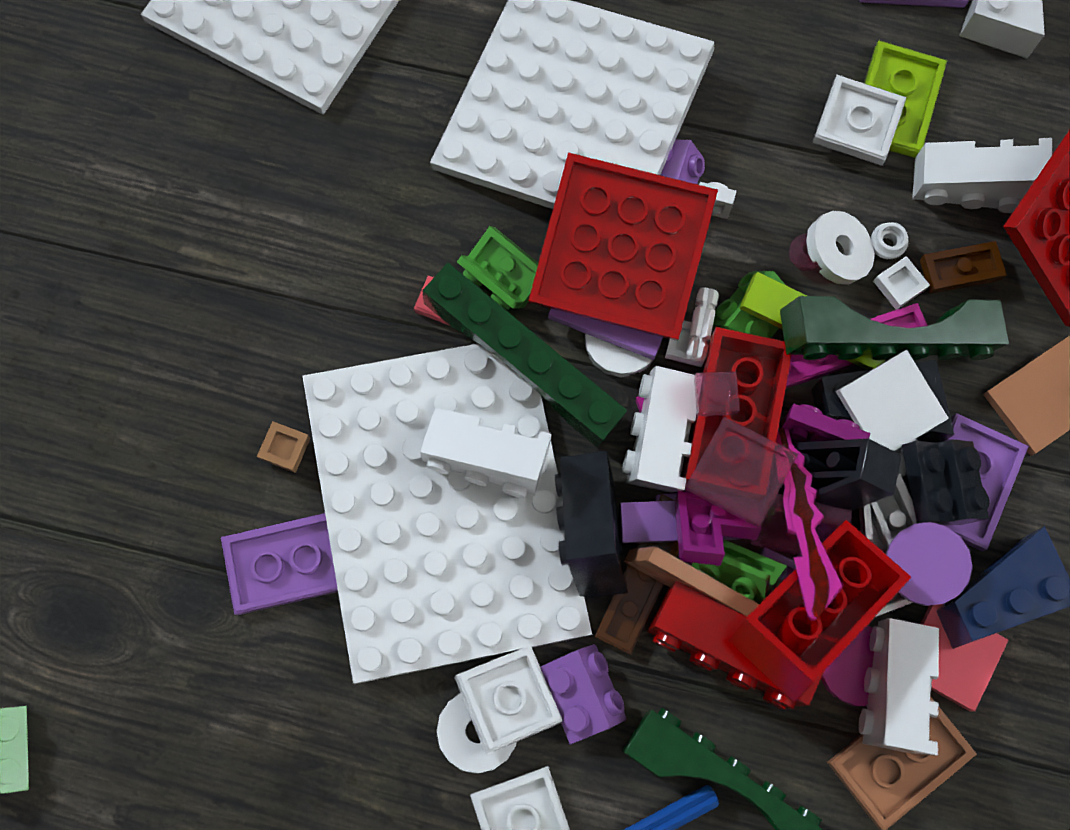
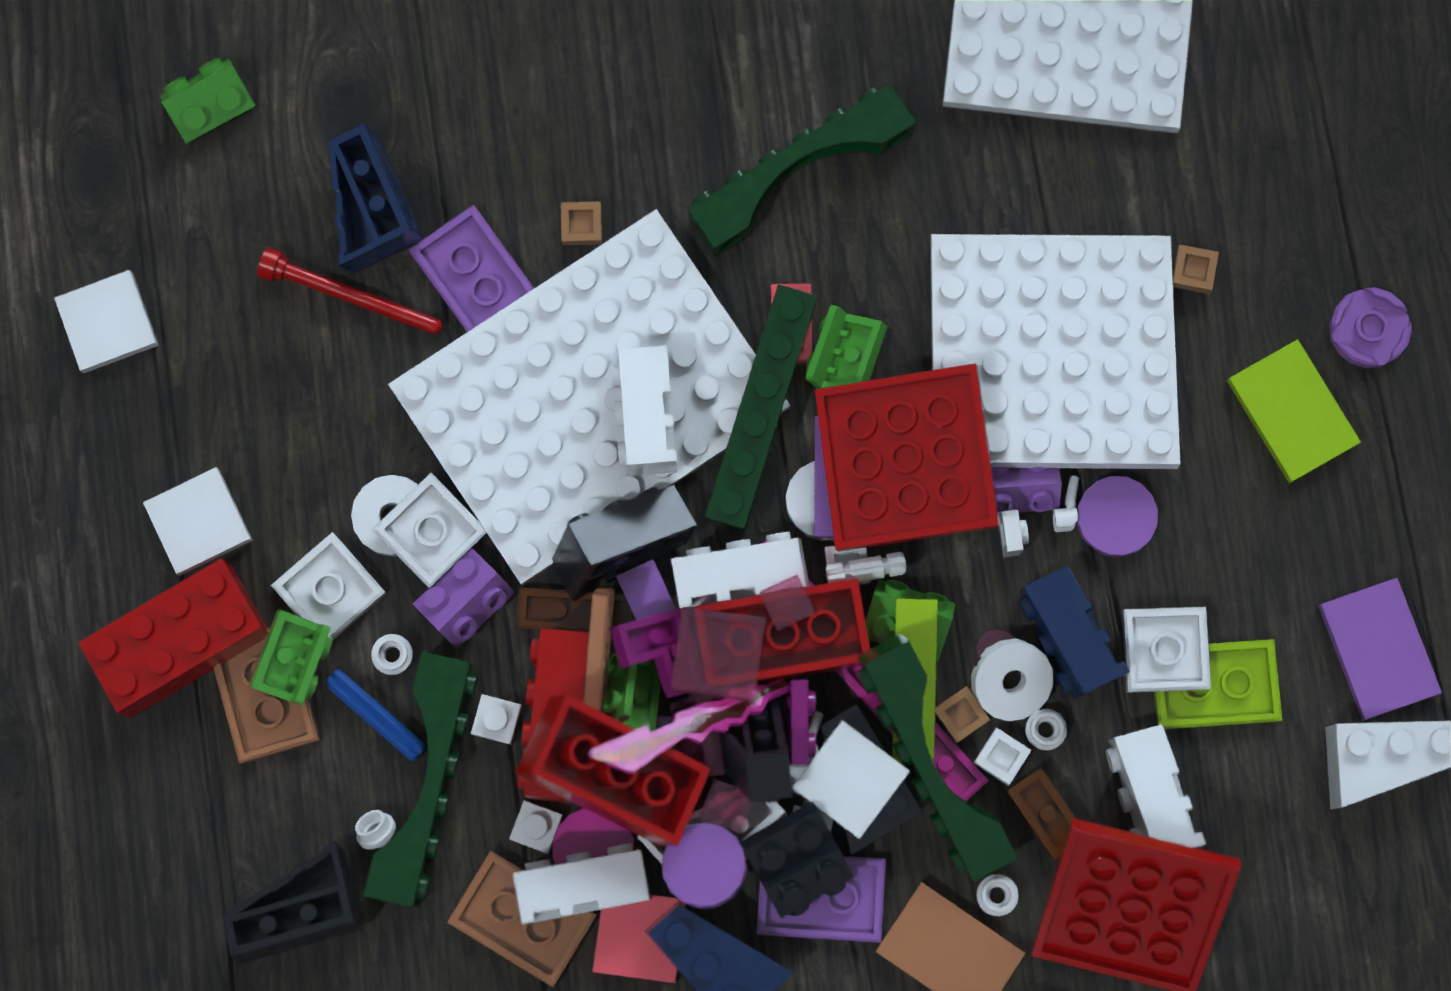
camera: 70 degrees right, 5 degrees up
none -> red piece [257,247,442,334]
none -> dark blue wedge [328,123,424,274]
none -> white plate [371,634,413,675]
none -> white plate [471,694,522,745]
none -> white plate [509,801,563,854]
none -> dark green arch [688,84,916,258]
none -> clear pink plate [699,779,752,834]
none -> medium nougat plate [935,686,990,744]
none -> white plate [976,874,1018,916]
none -> dark blue wedge [1018,565,1130,701]
none -> white hand [1053,476,1079,532]
none -> medium lavender tile [1076,476,1158,557]

